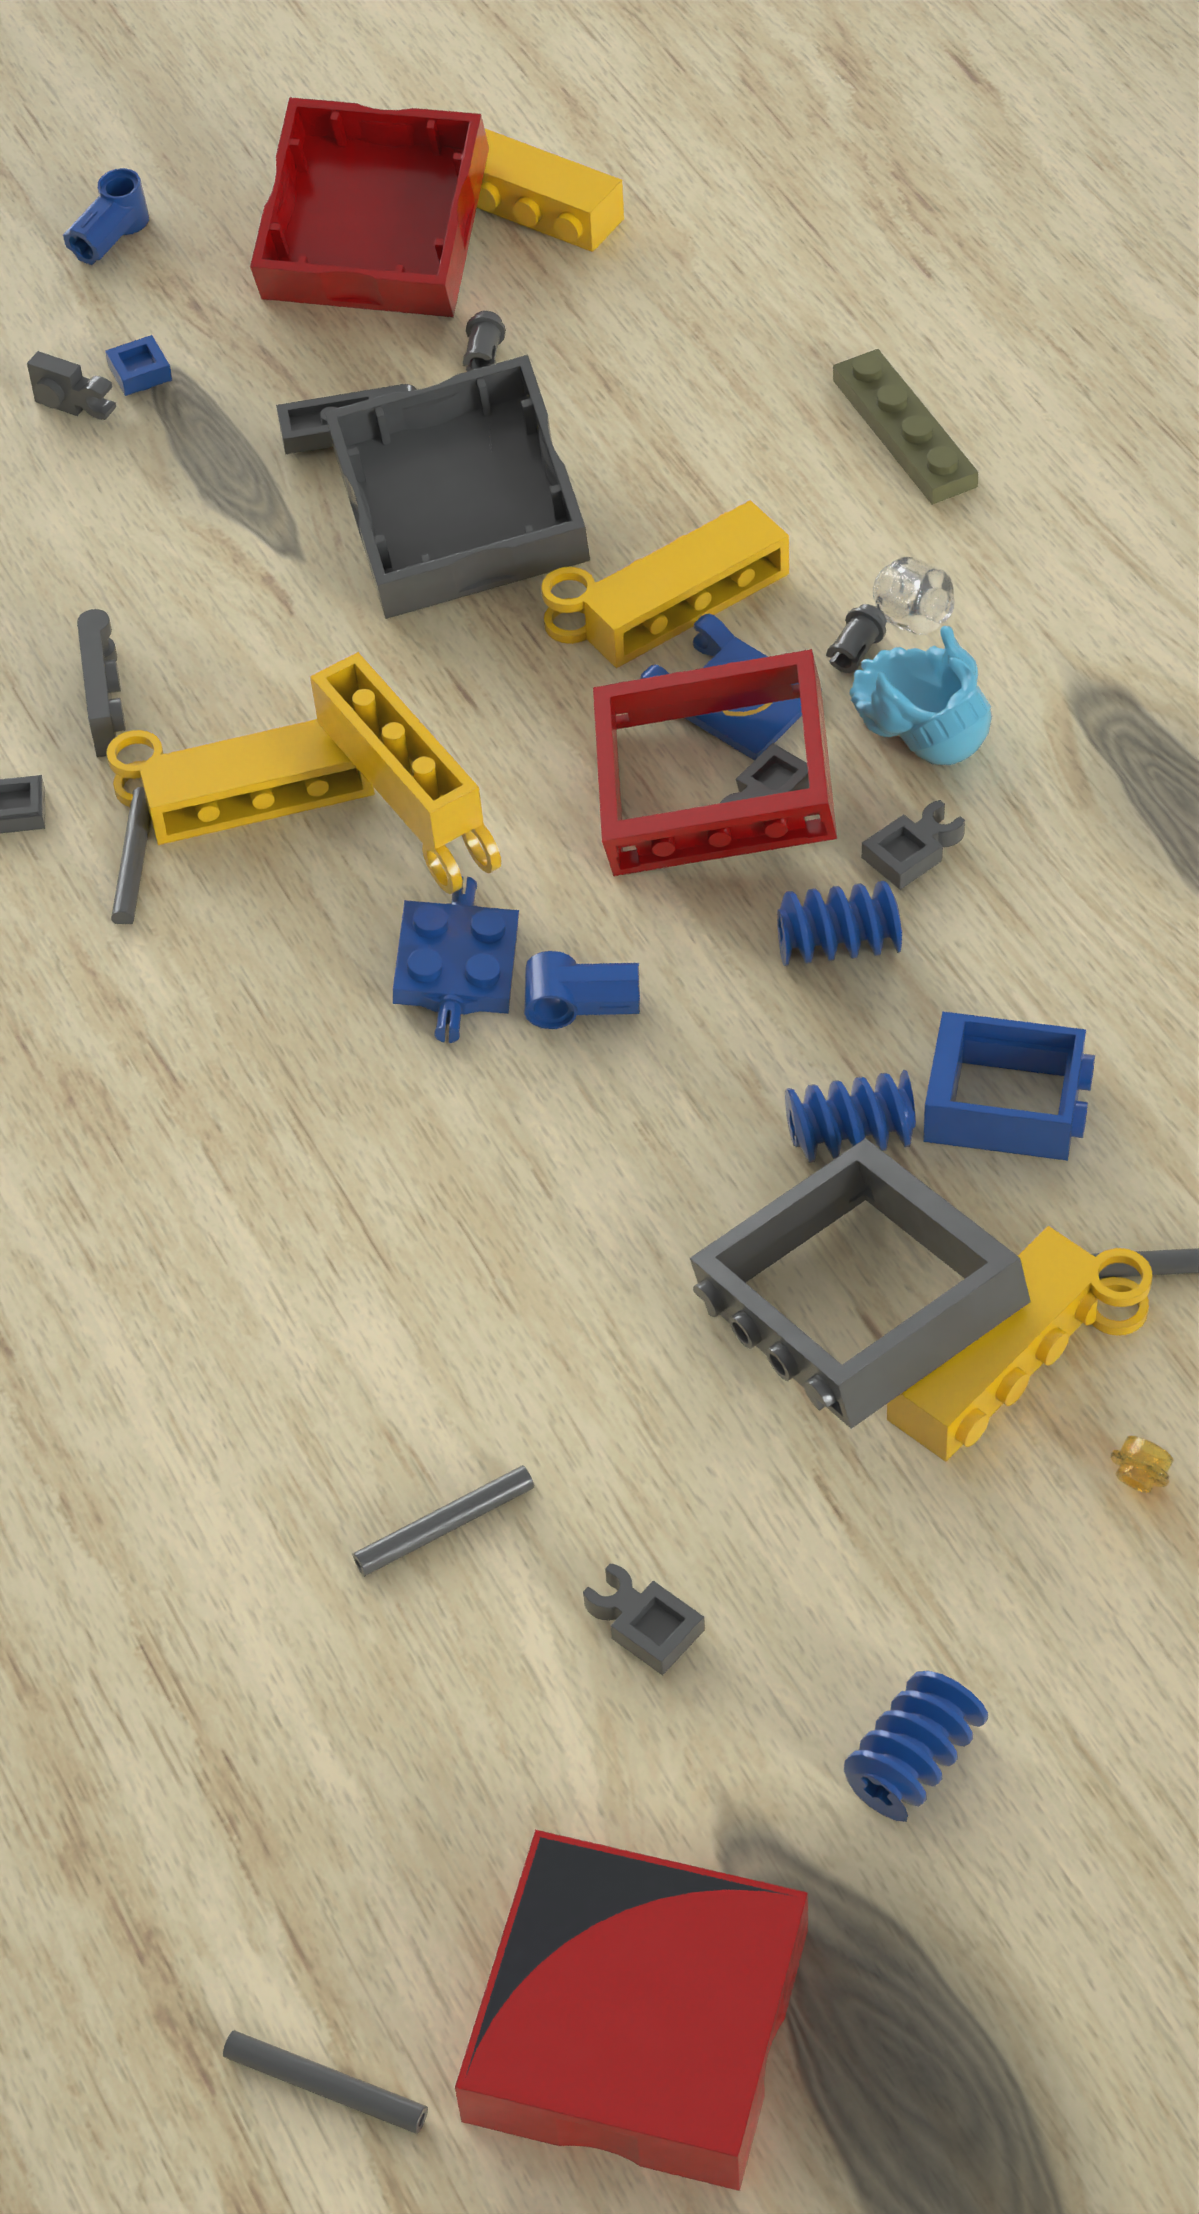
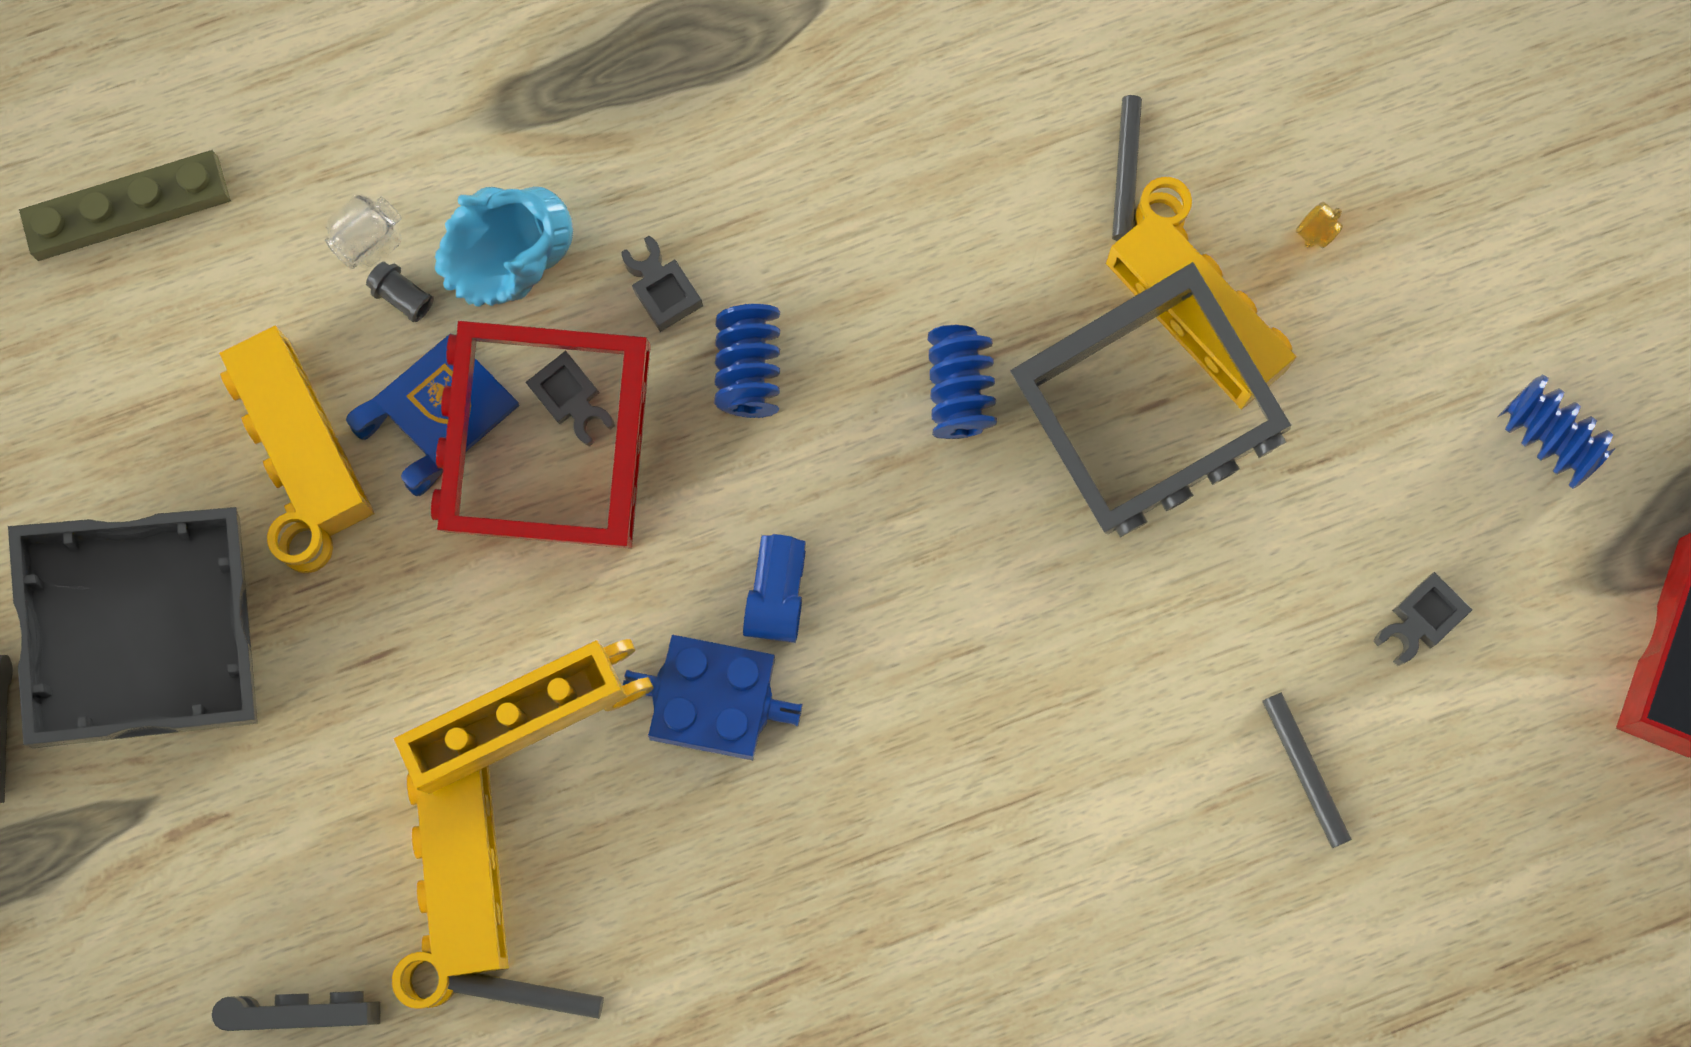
camera: 85 degrees left, 25 degrees up
blue window [923,1011,1095,1161] -> none

